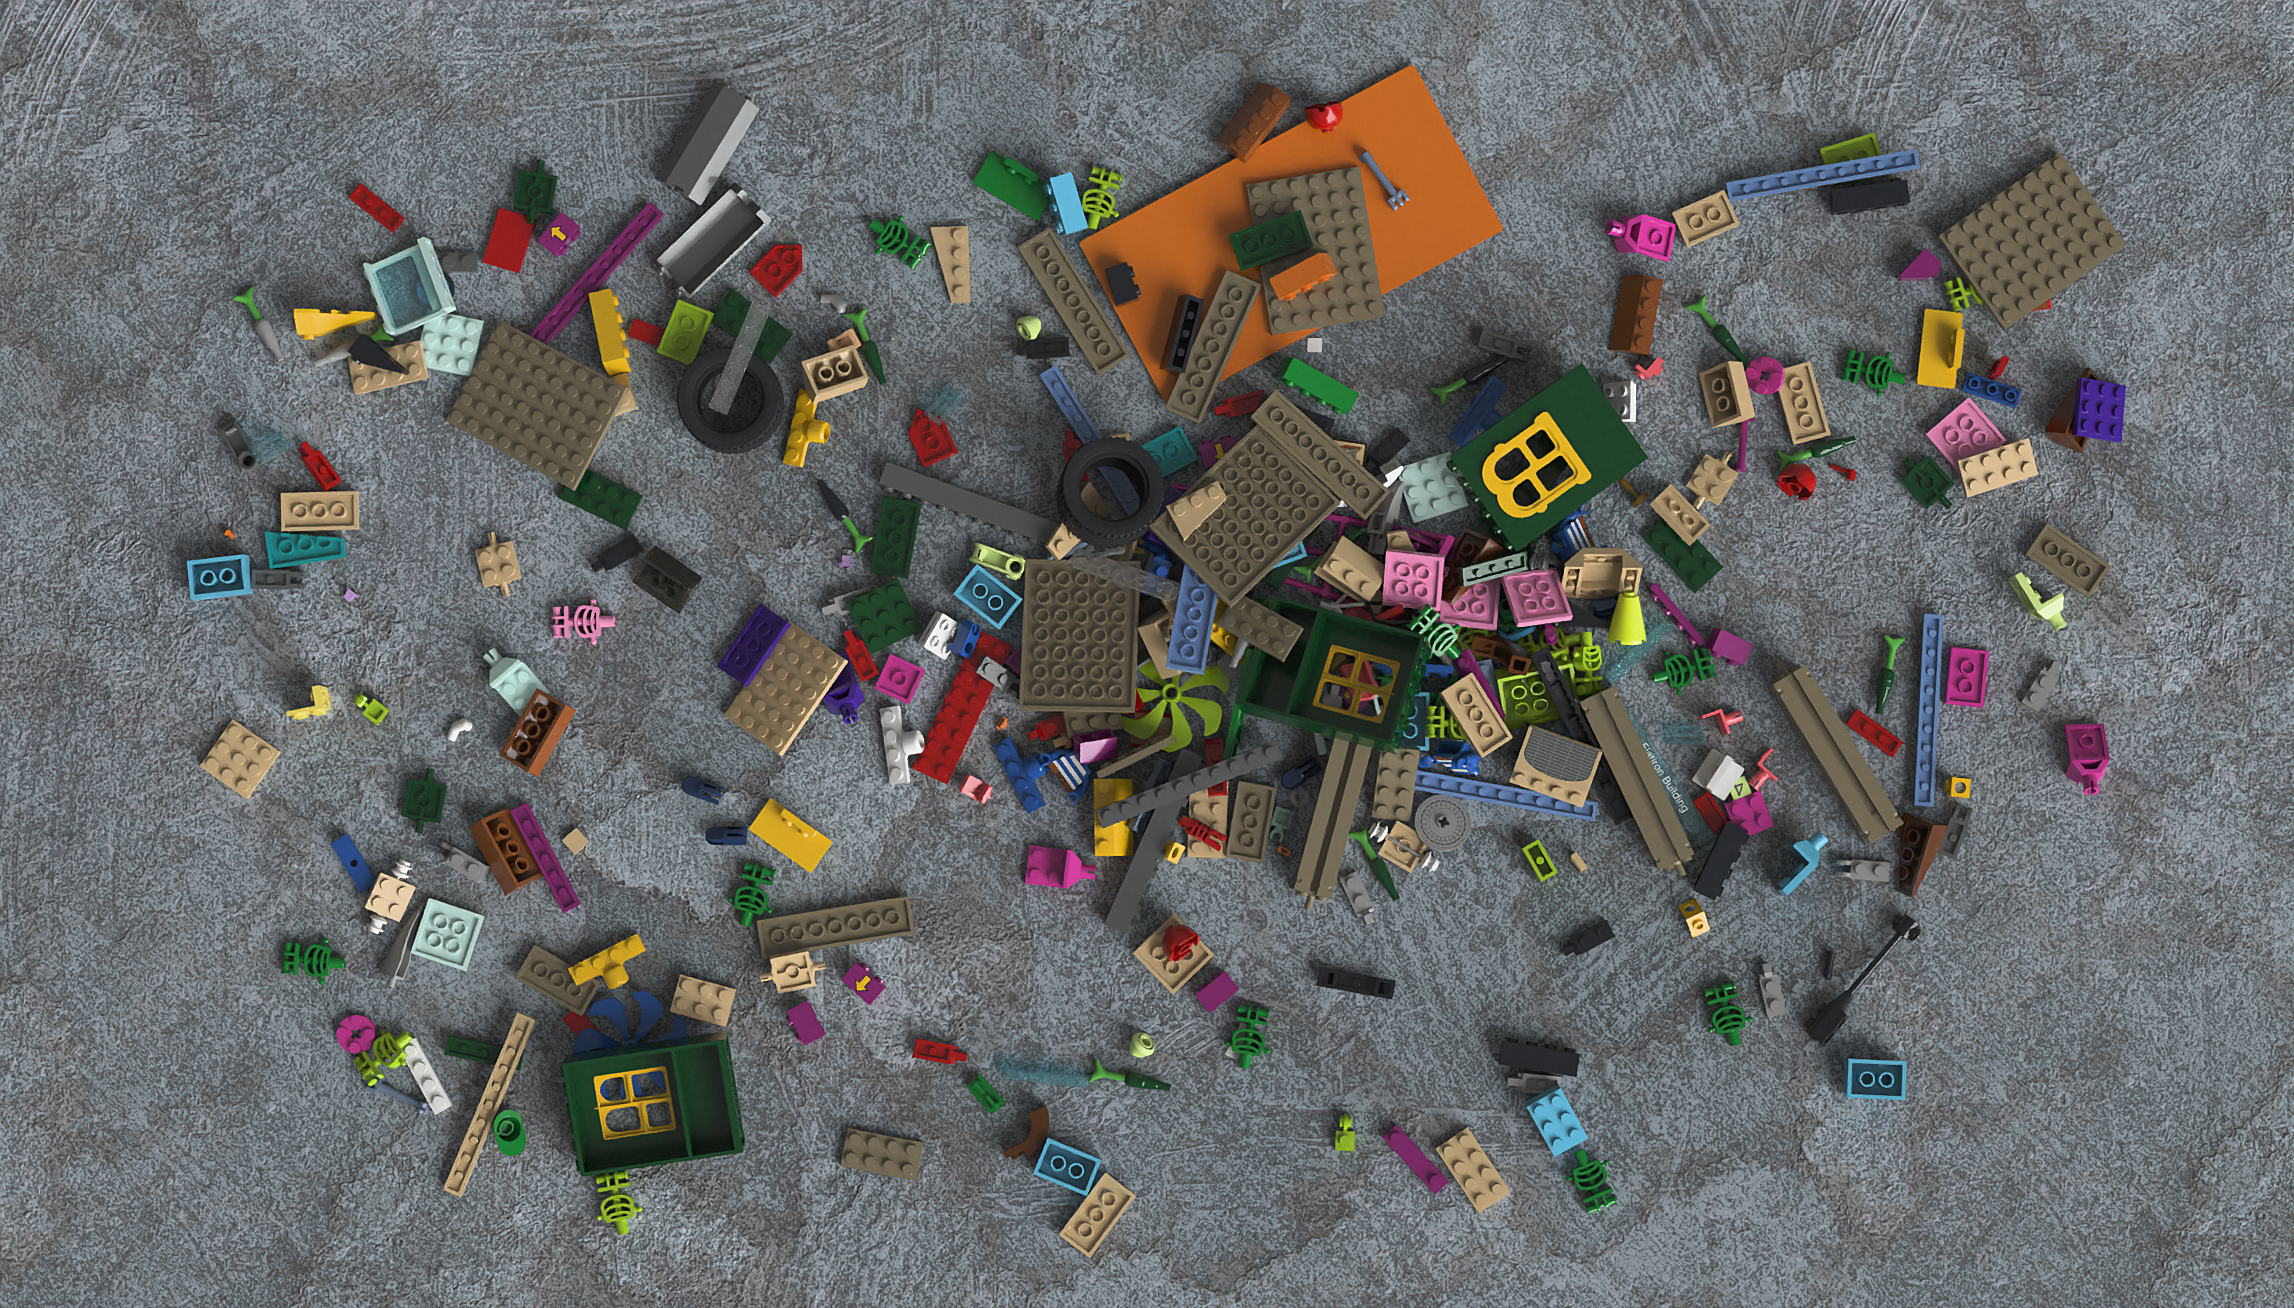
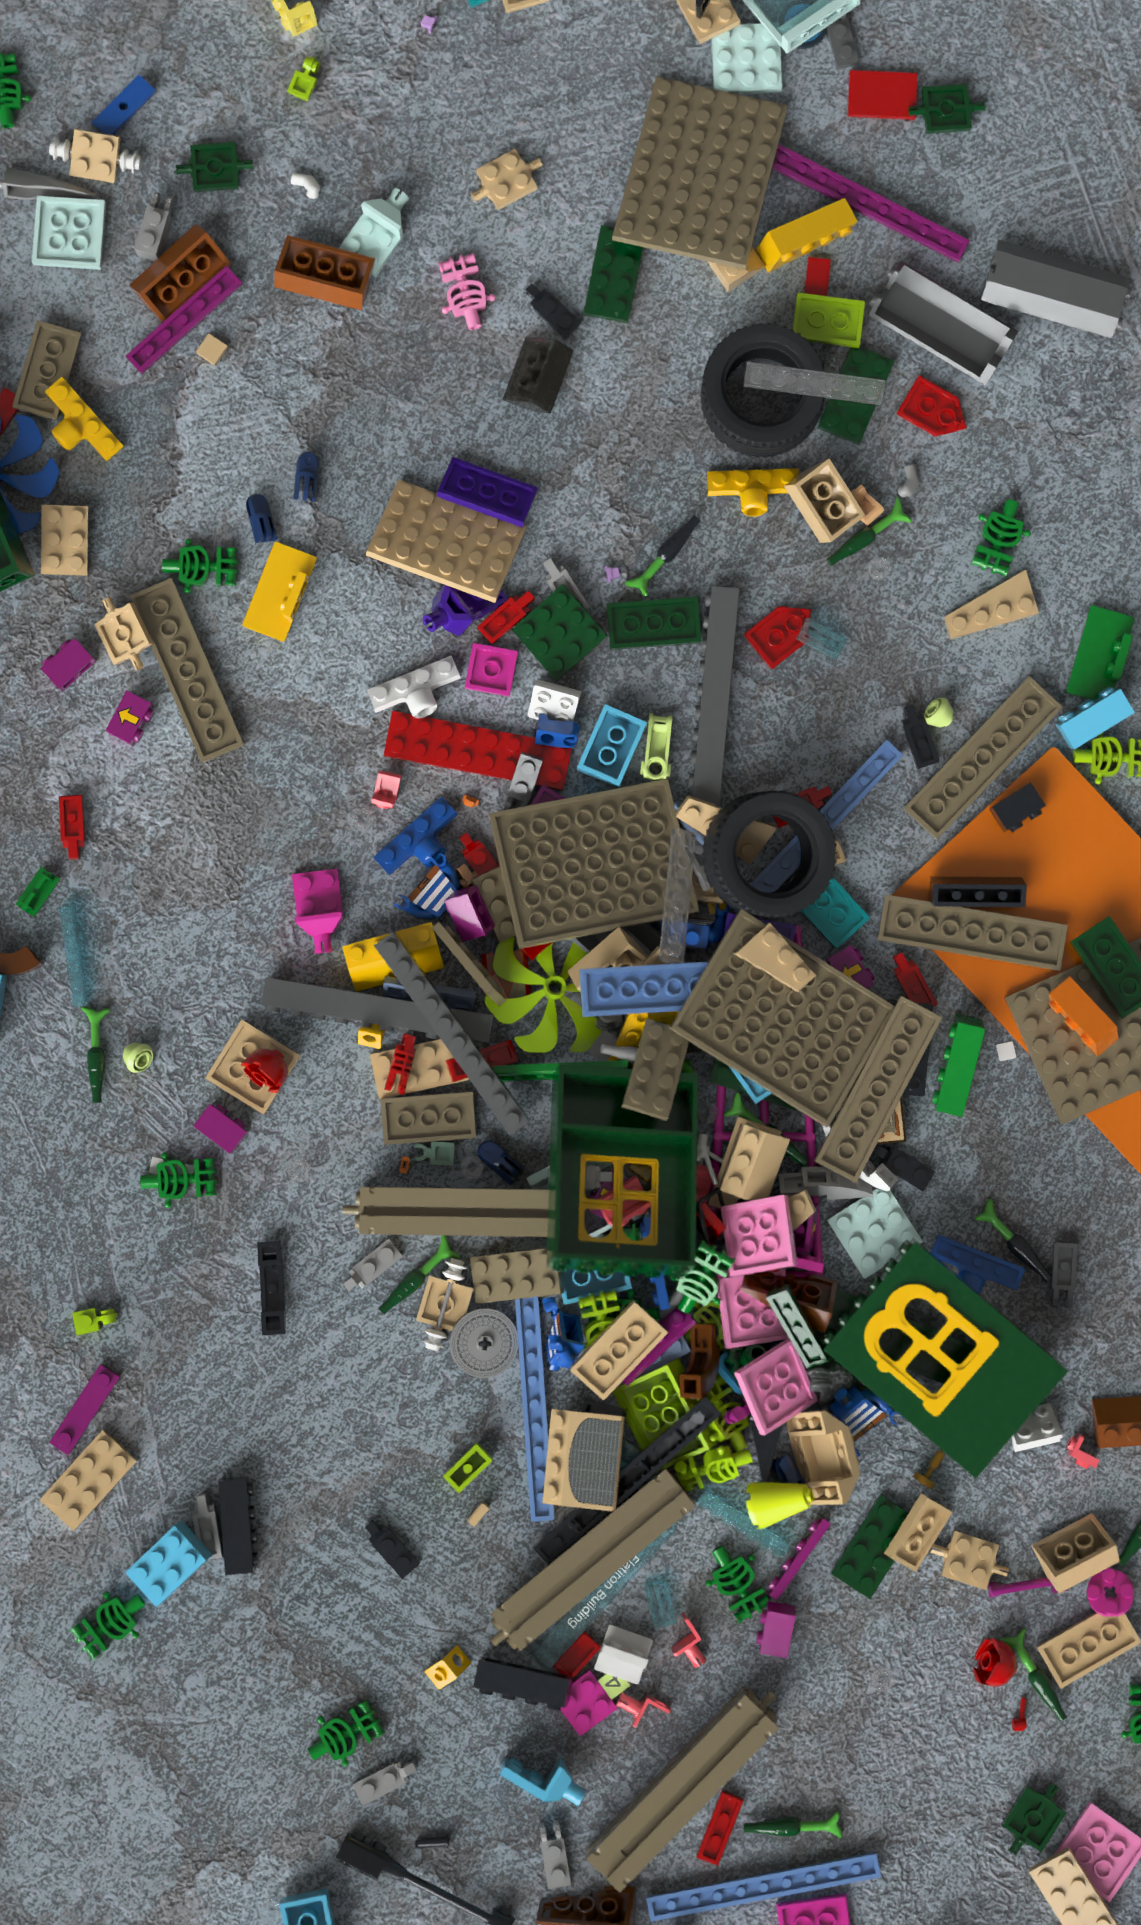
camera: 75 degrees right, 0 degrees up
magenta brick [537,212,581,258] -> none

